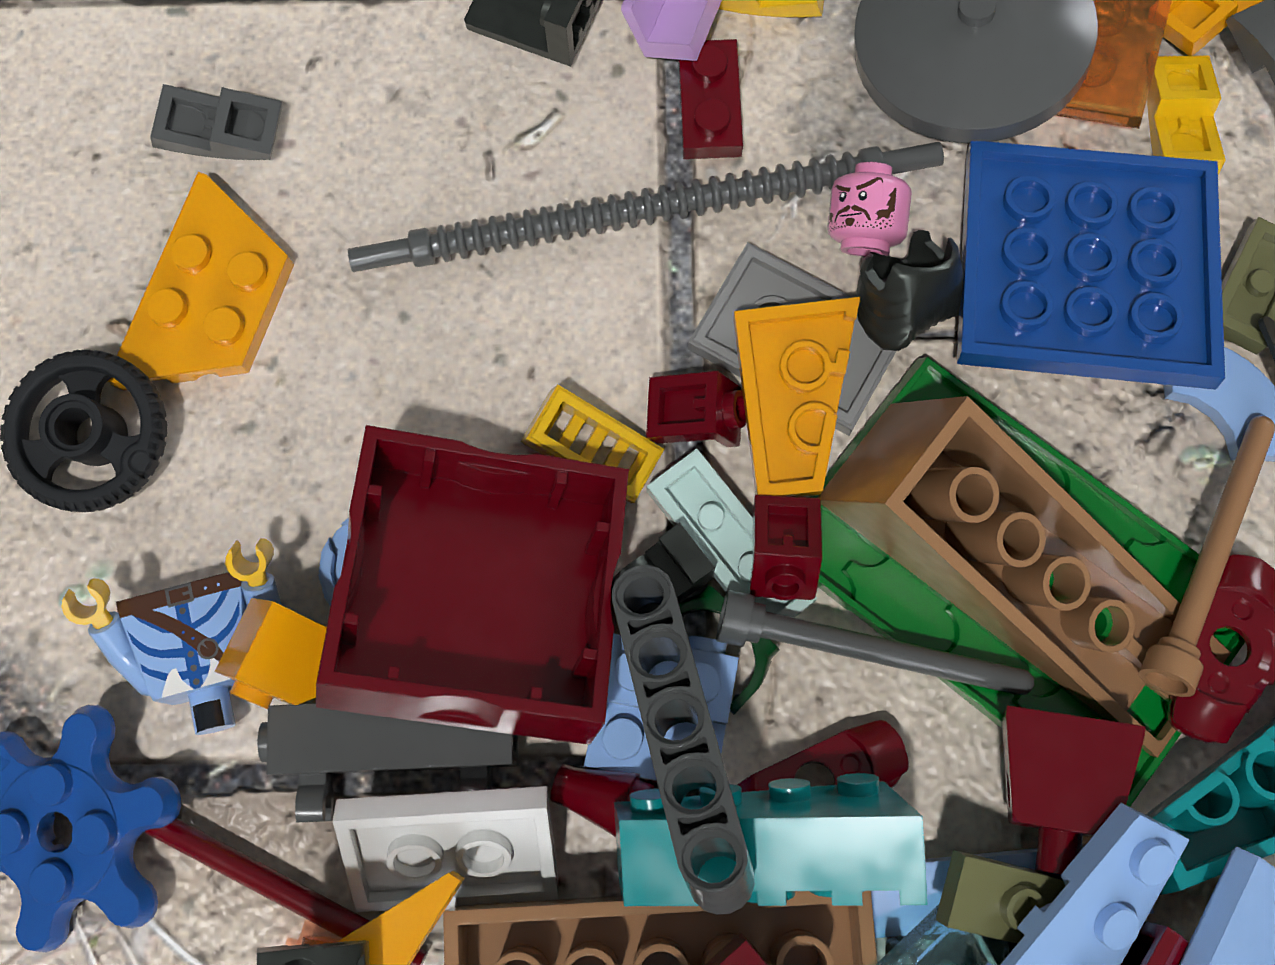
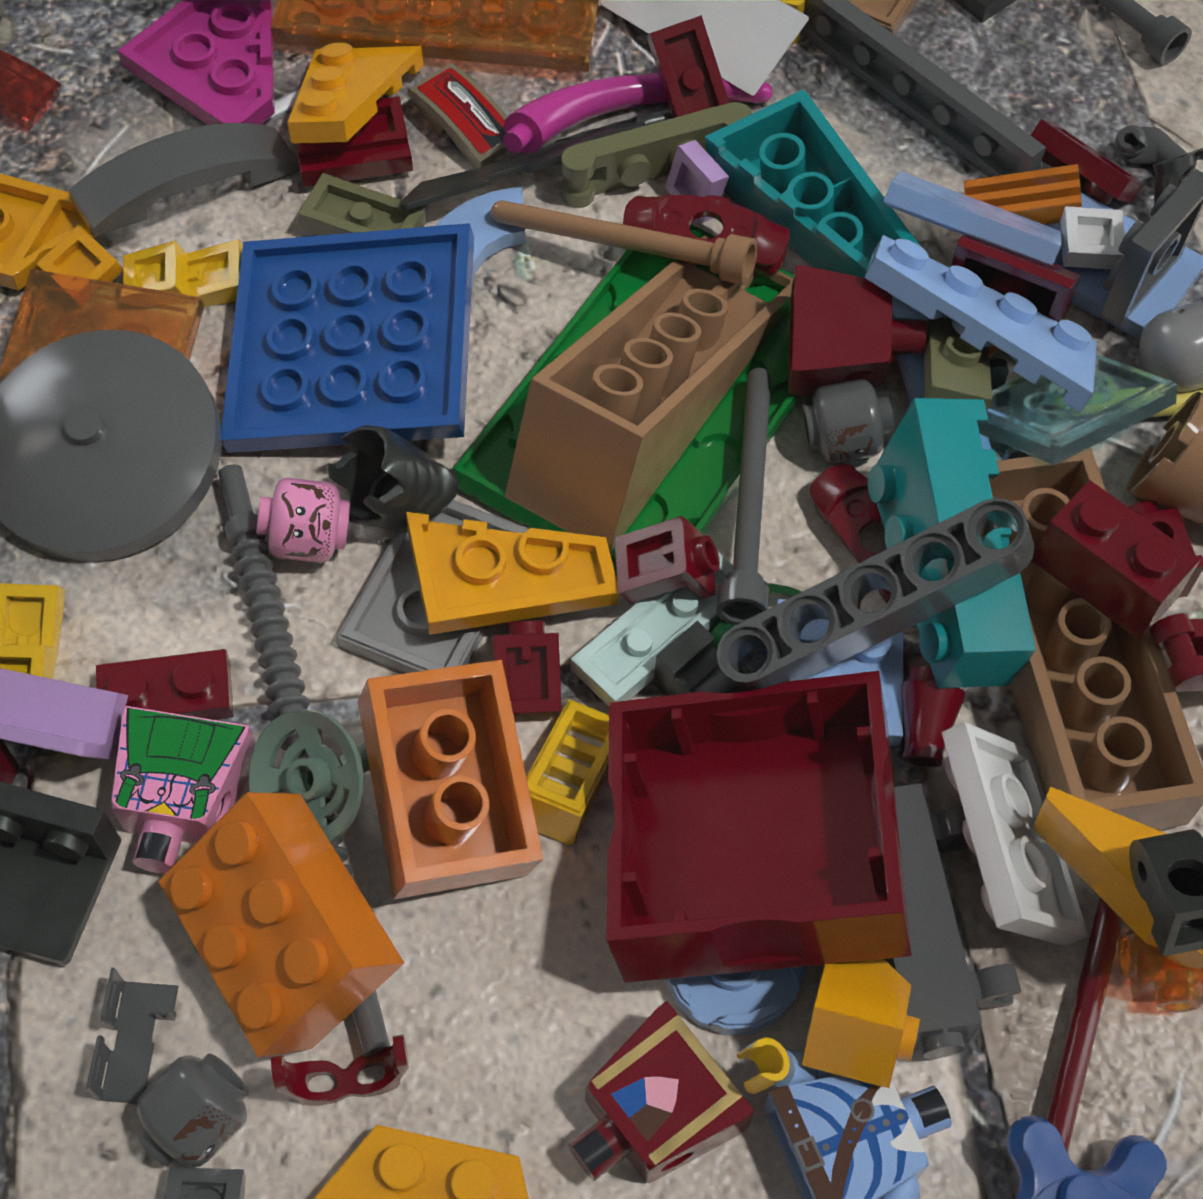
camera: 100 degrees left, 15 degrees down
none -> dark grey piece [86,967,179,1104]
none -> torso [111,706,256,874]
none -> dark grey head [137,1053,249,1167]
none -> orange brick [158,792,405,1058]
none -> sand green dish [249,710,370,843]
none -> dark red cap [271,1034,409,1106]
none -> orange brick [357,660,544,899]
none -> dark red torso [568,1001,755,1183]
none -> dark grey head [803,379,894,464]

